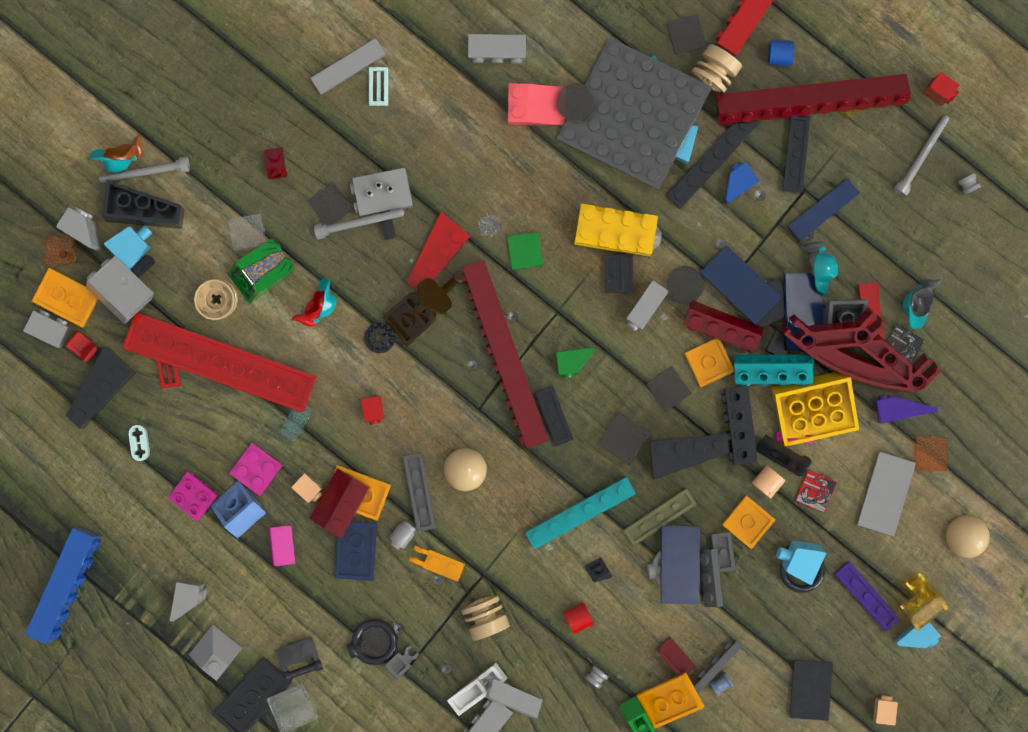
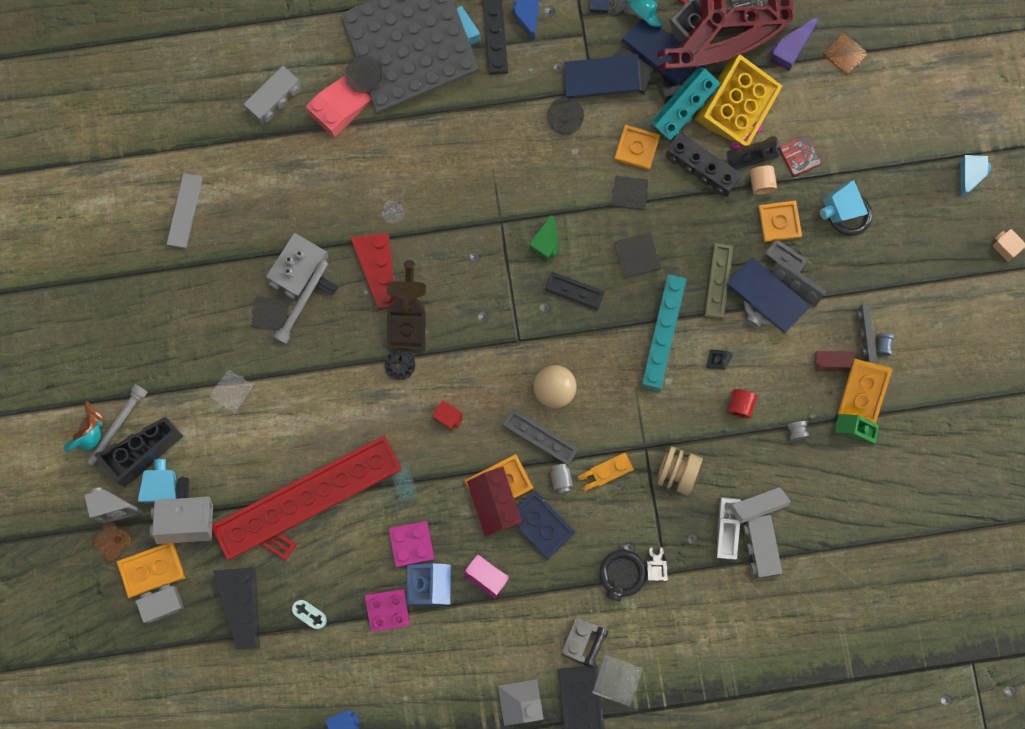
camera: 45 degrees left, 10 degrees down
red bracket [65,330,98,363] -> none
light grey slope [170,579,207,621] -> none
tan wheel [194,279,238,320] -> none
green slope [227,239,294,304] -> none
dark red bracket [264,147,287,179] -> none
light nougat brick [291,473,323,503] -> none
hair [292,278,337,327] -> none
light aqua tile [369,67,388,106] -> none
dark red brick [462,260,549,449] -> none
green piece [507,232,543,270] -> none
yellow piece [574,204,662,258] -> none
black plate [605,254,634,293] -> none
light grey brick [625,280,669,332] -> none
black wedge [649,434,729,480] -> none
dark red brick [683,300,764,352] -> none
black tile [790,660,833,721] -> none
dark purple tile [834,561,900,631] -> none
light grey tile [856,452,916,536] -> none
clear yellow brick [900,573,949,631] -> none
tan piece [946,515,990,558] -> none

